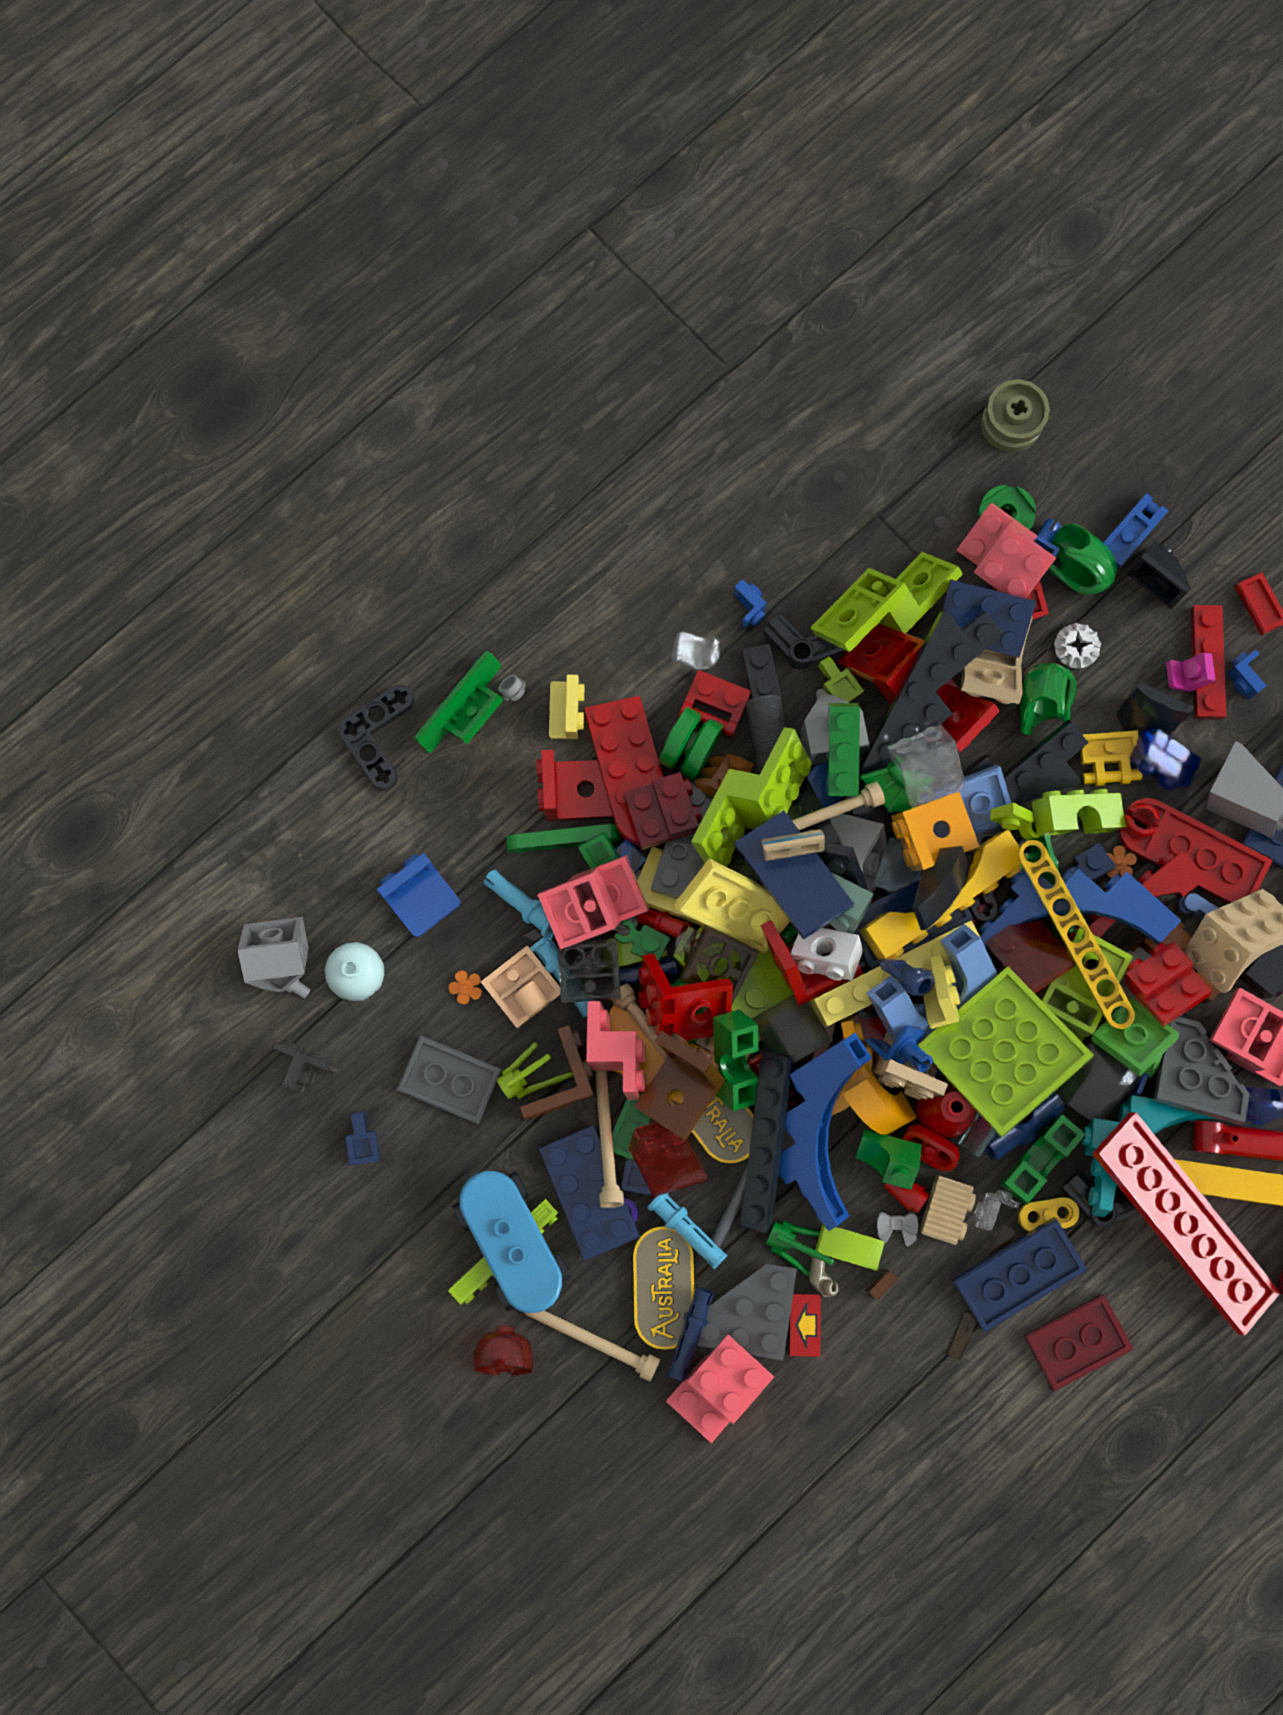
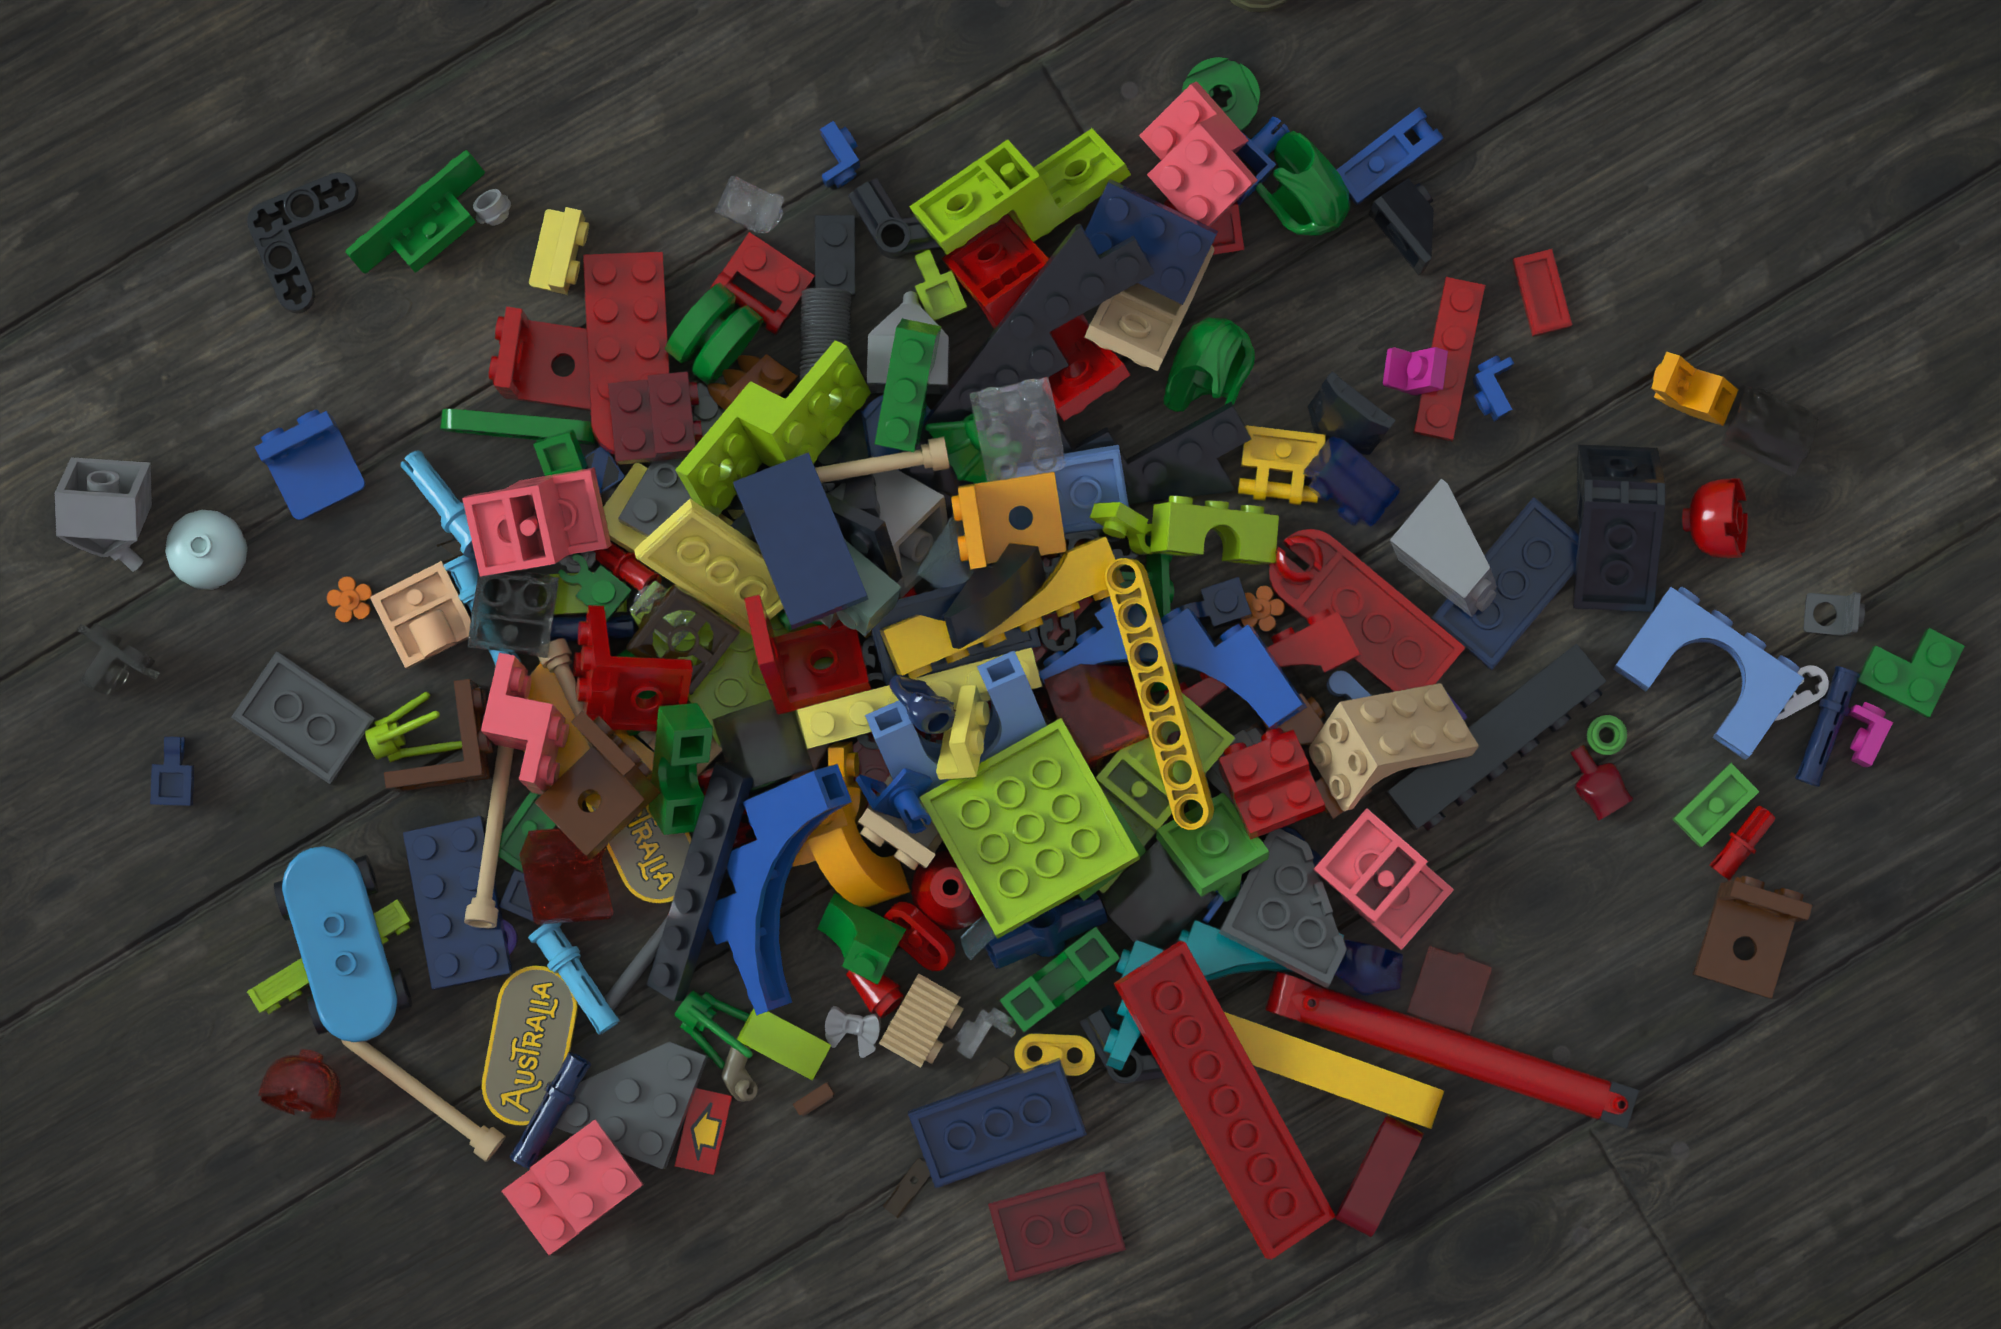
camera: 15 degrees right, 5 degrees up
tan slope [761,830,825,861] -> none
white brick [791,928,863,981] -> none
white gear [1054,623,1101,669] -> none

